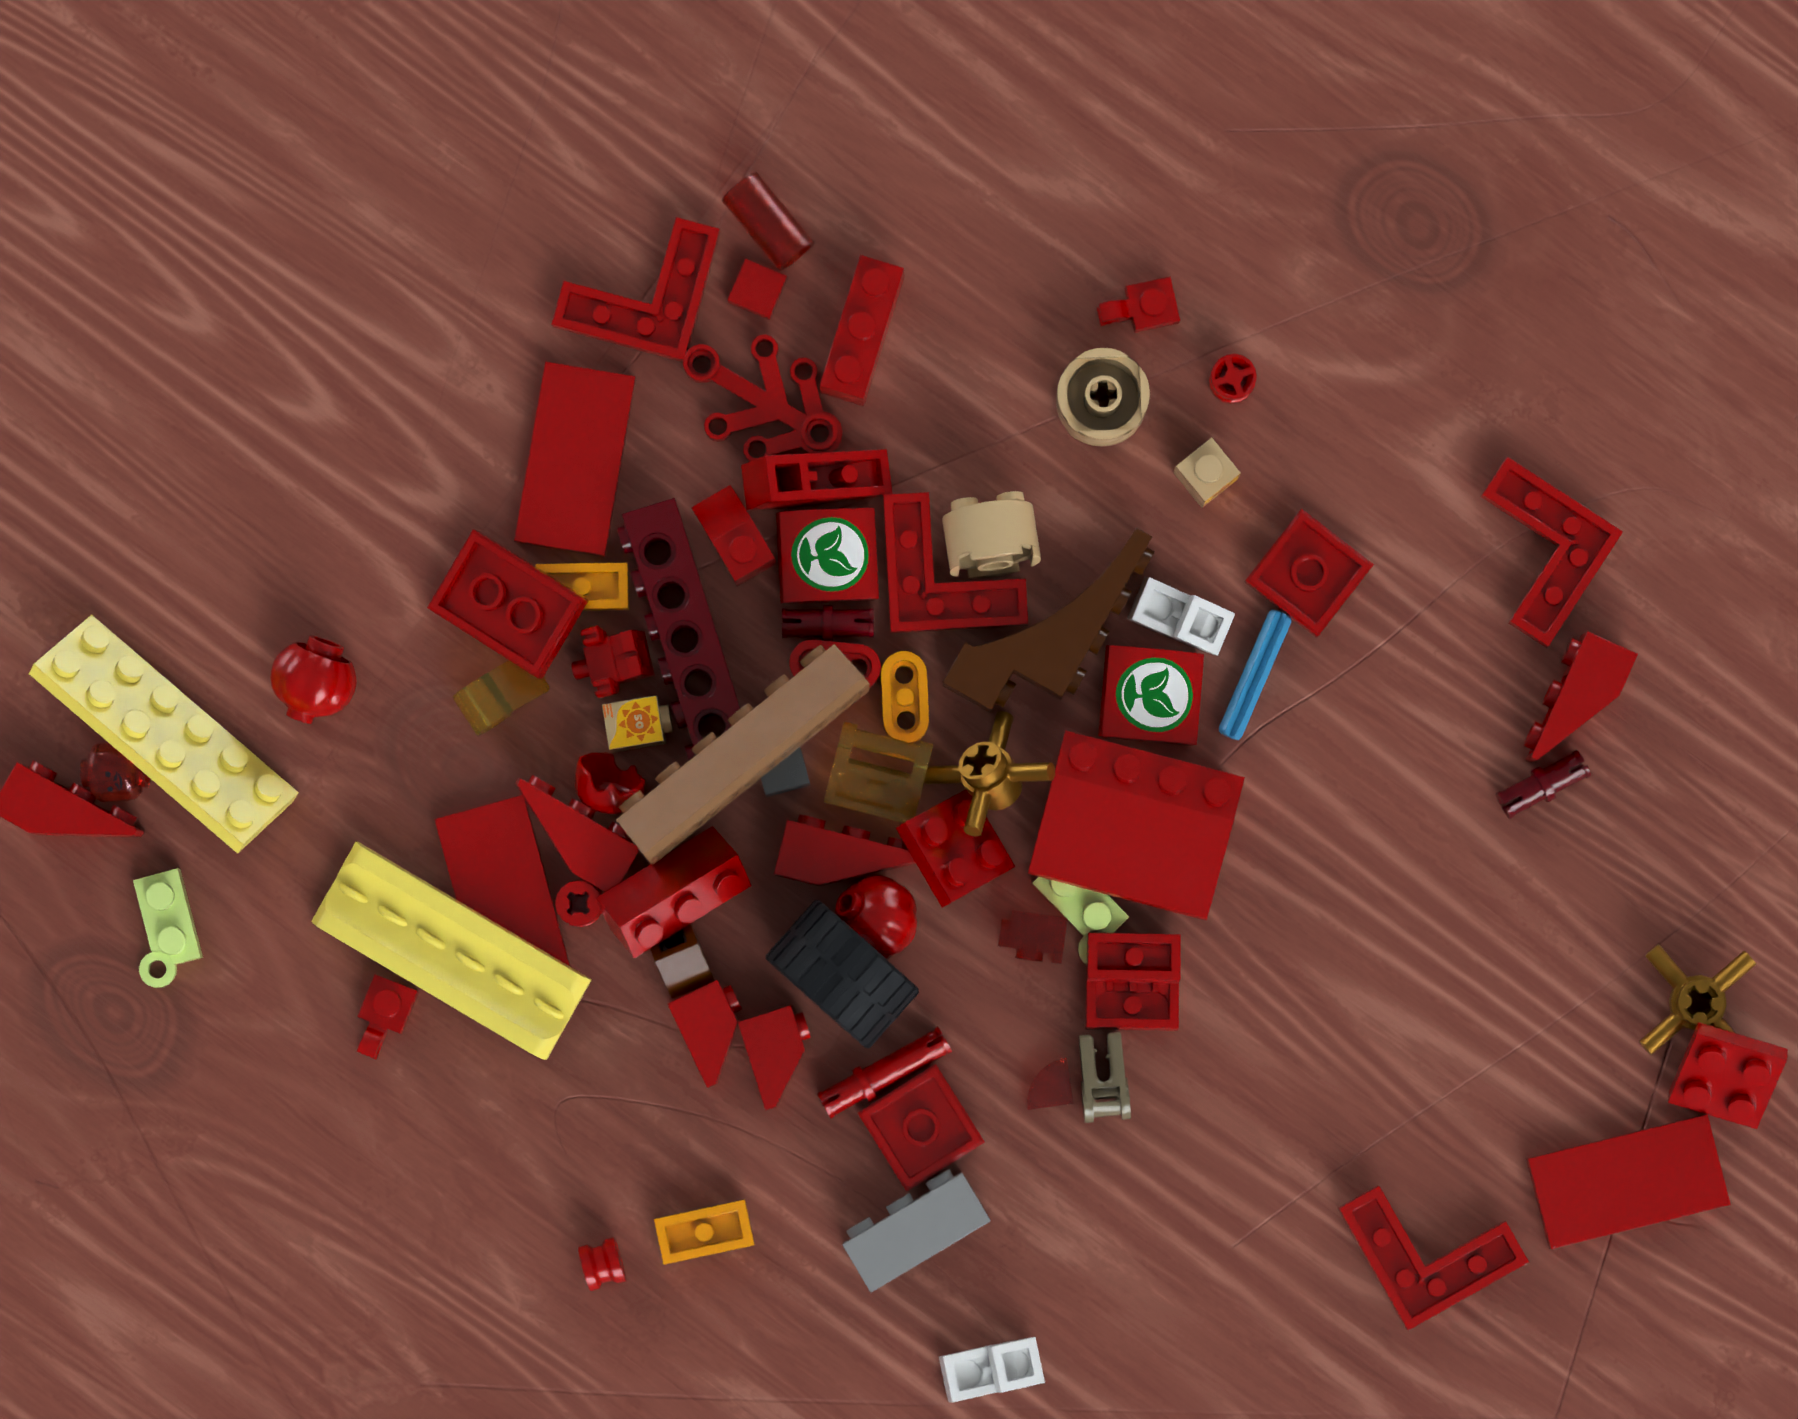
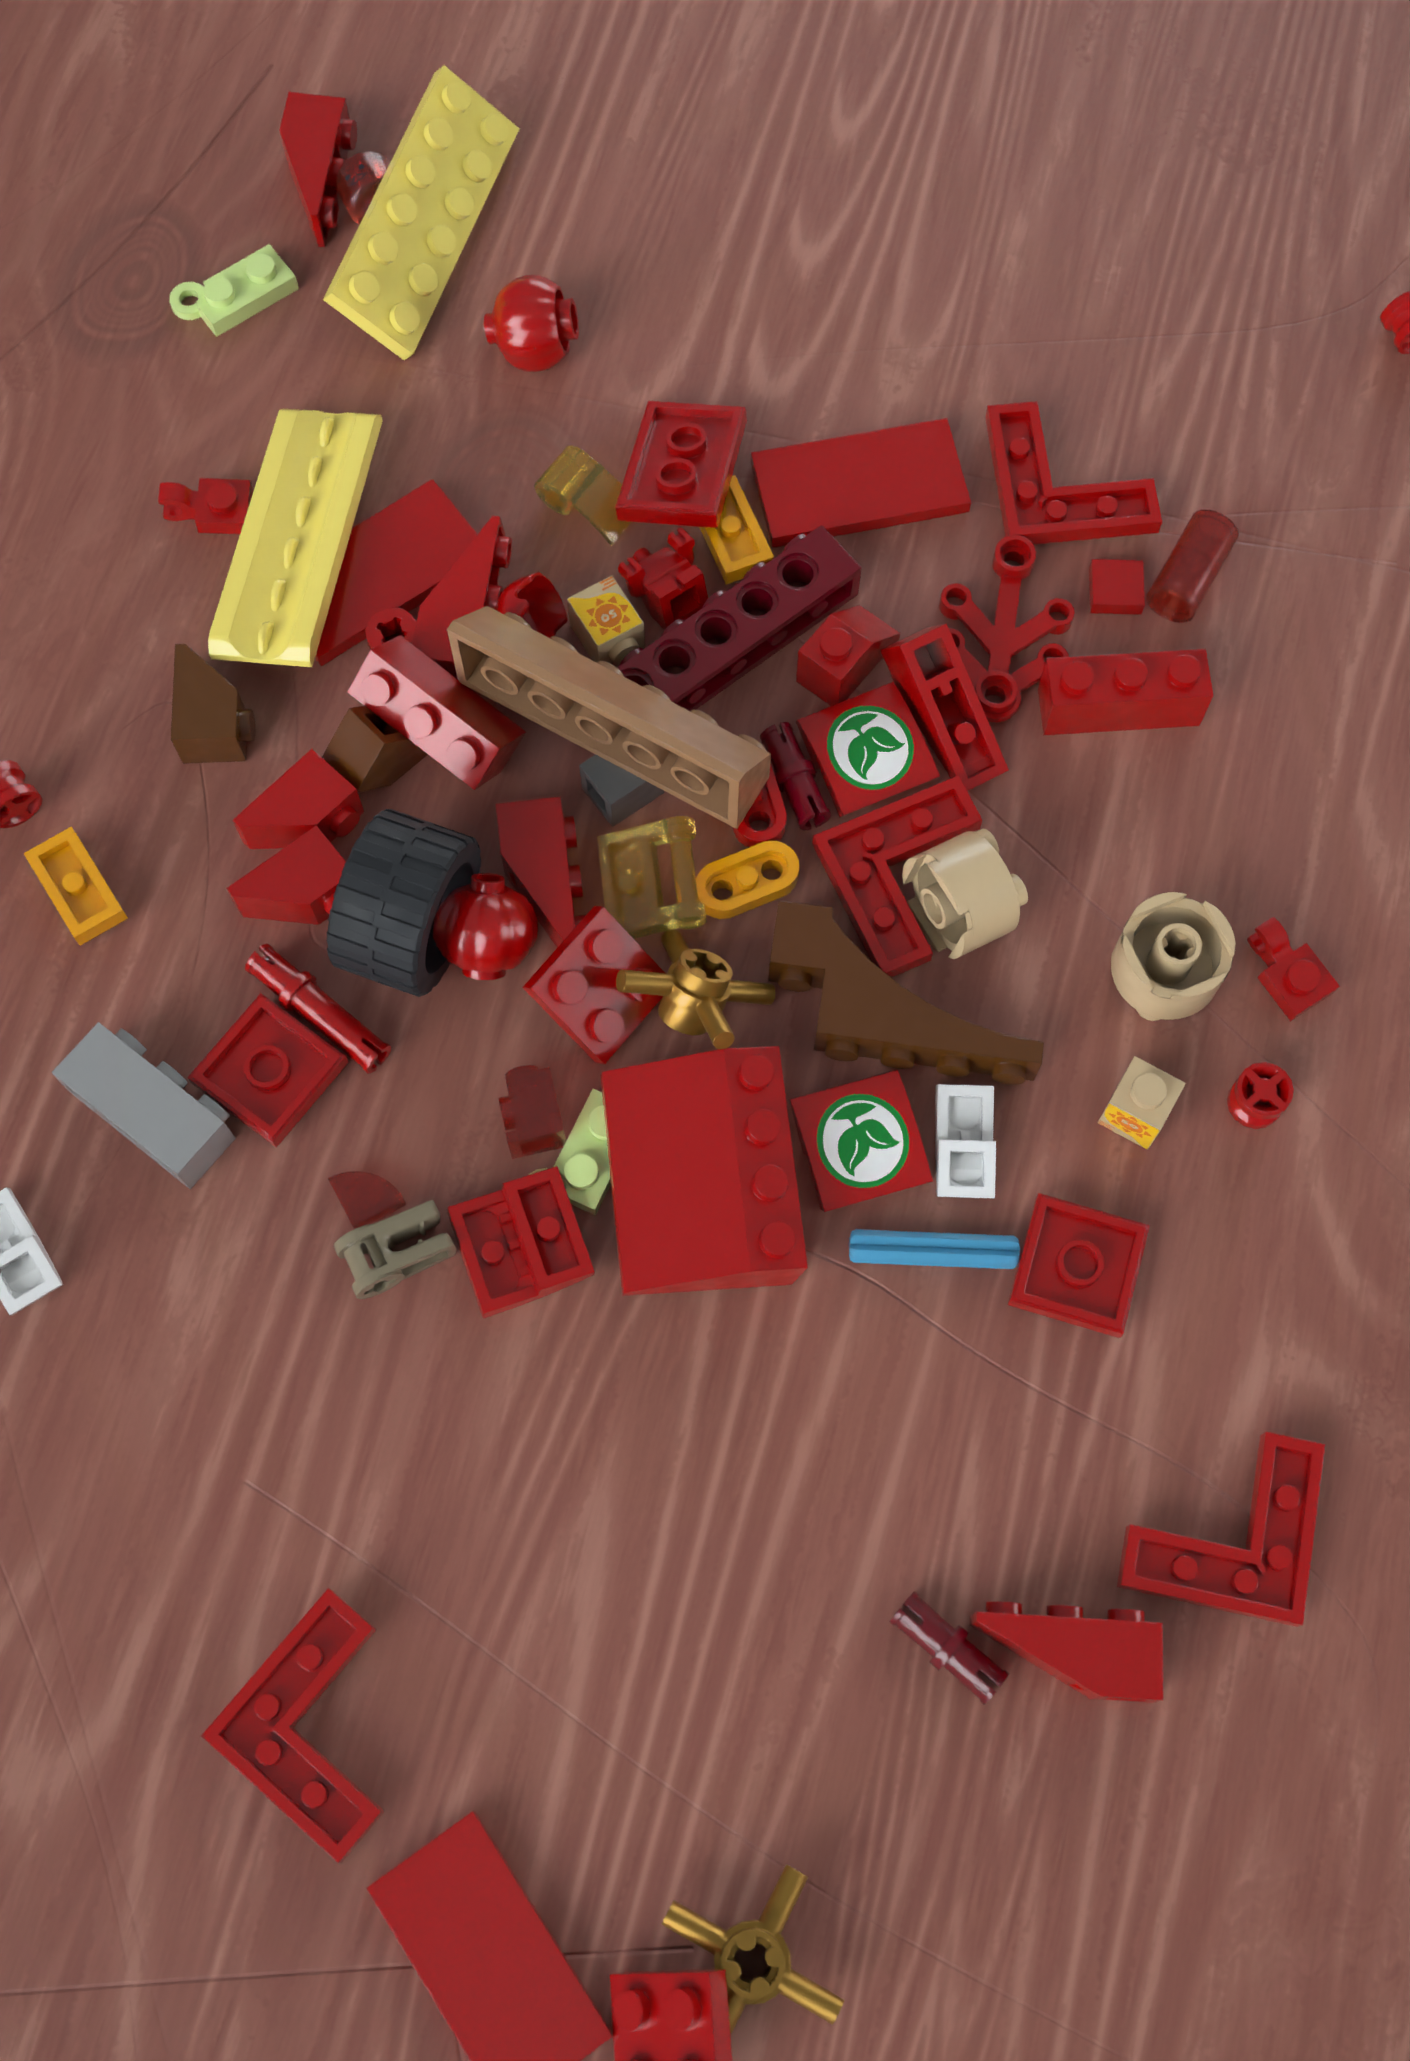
camera: 65 degrees right, 15 degrees down
none -> reddish brown slope [171,644,255,764]

